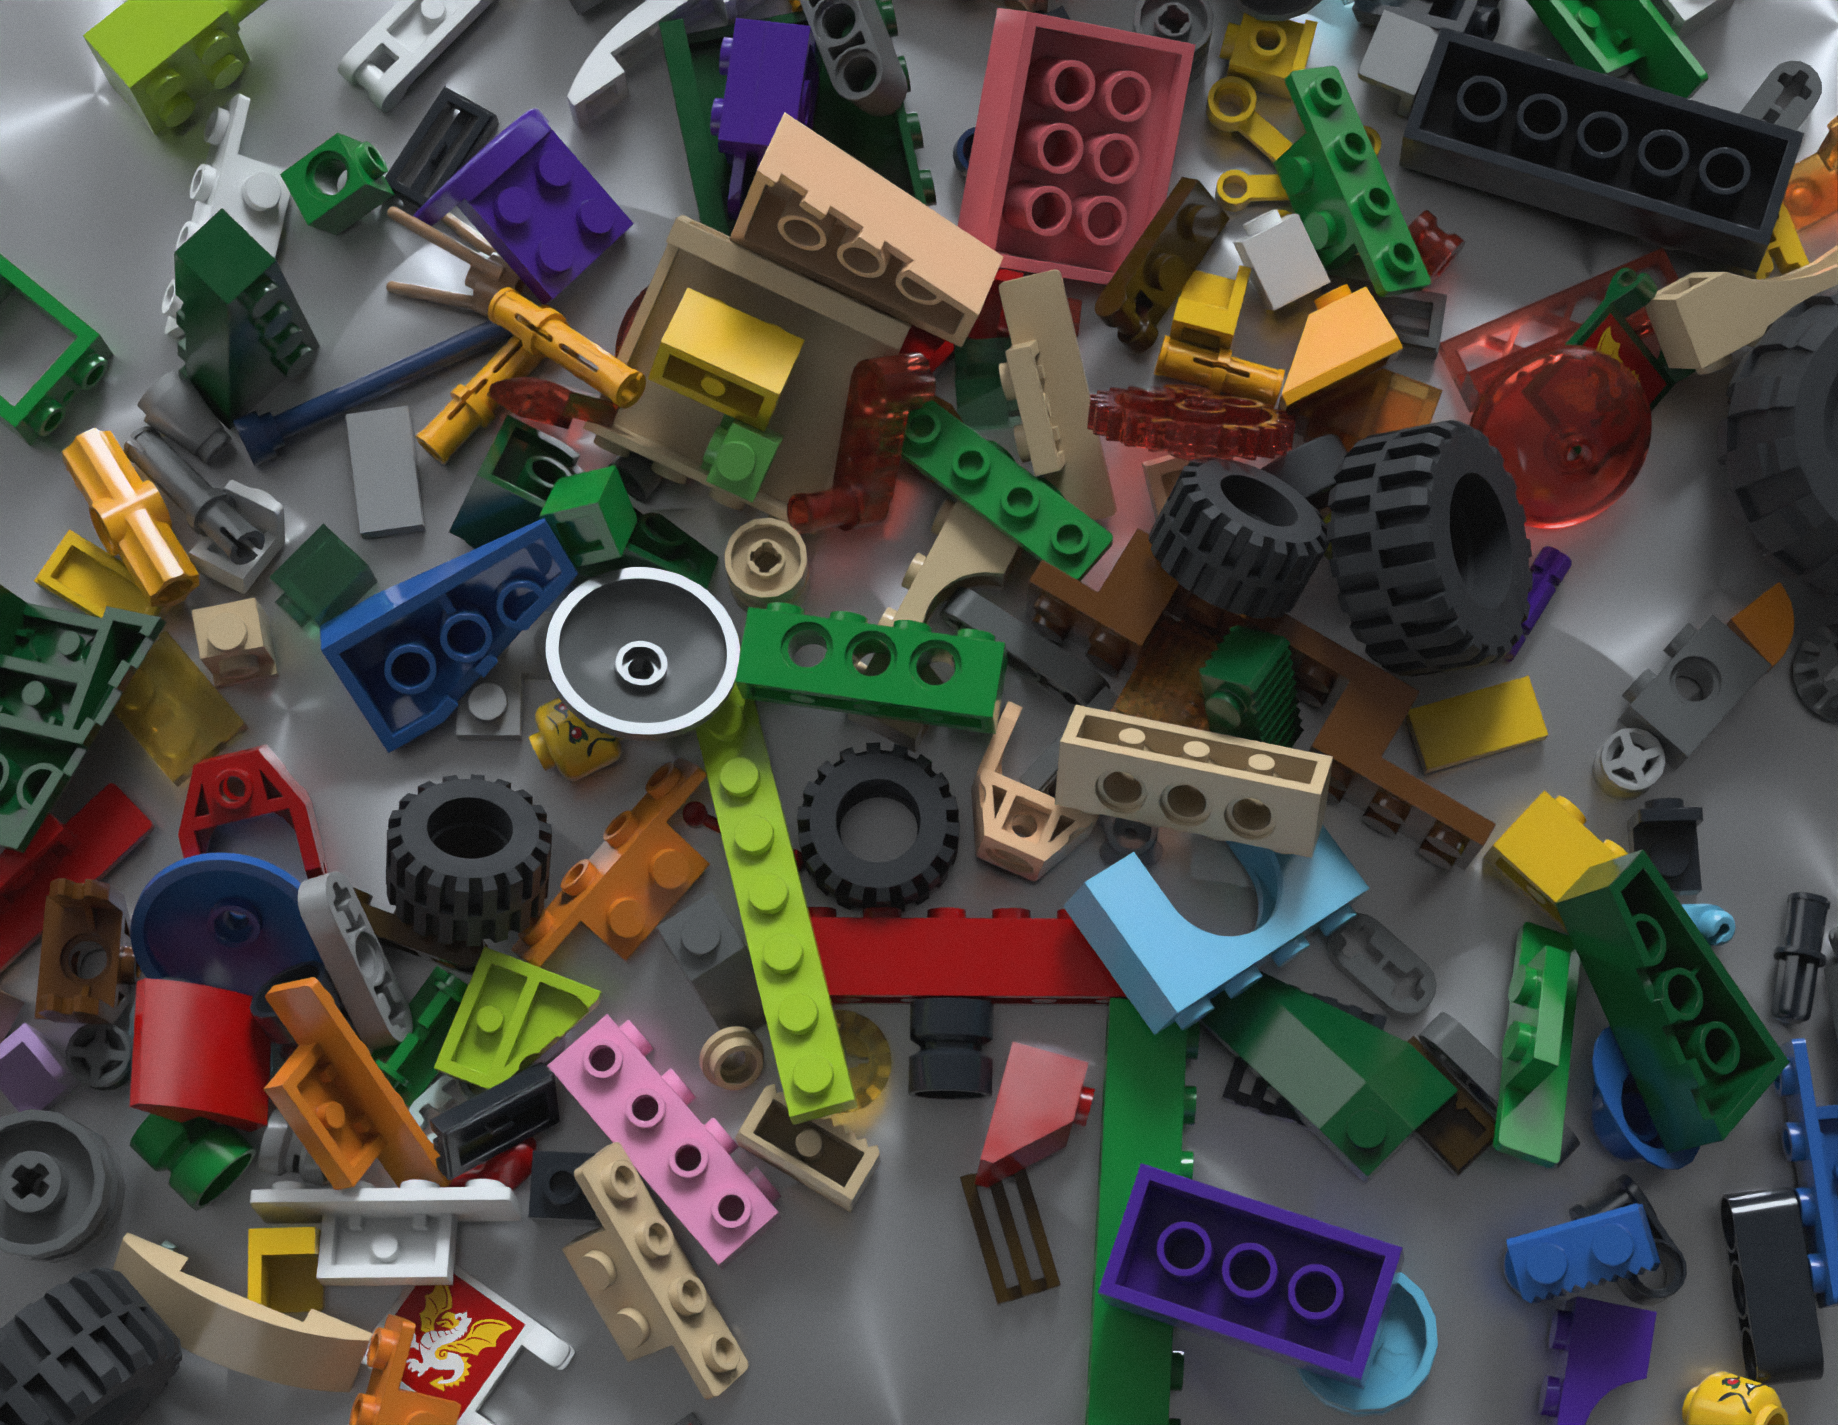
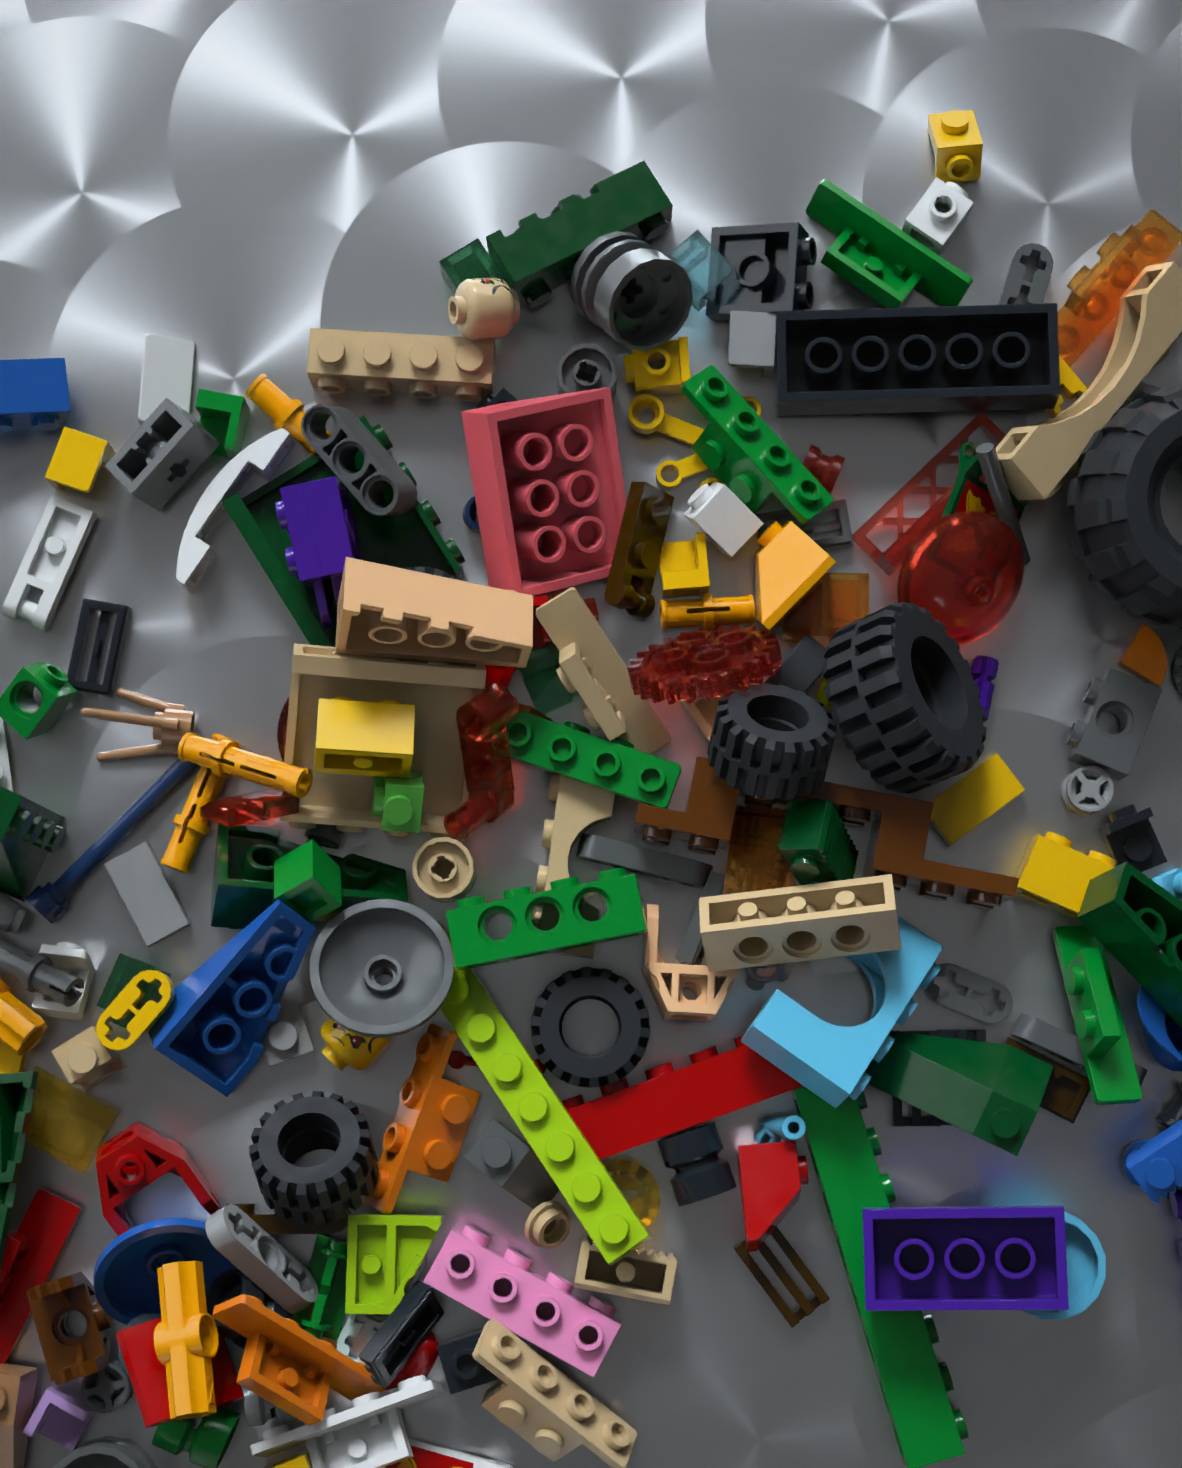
camera: 20 degrees left, 5 degrees up
dark purple piece [412,108,634,305] -> none
none -> yellow beam [96,970,175,1051]
none -> light orange piece [154,1260,219,1420]
none -> medium azure arm [754,1115,806,1144]
none -> dark grey bar [976,442,1031,567]

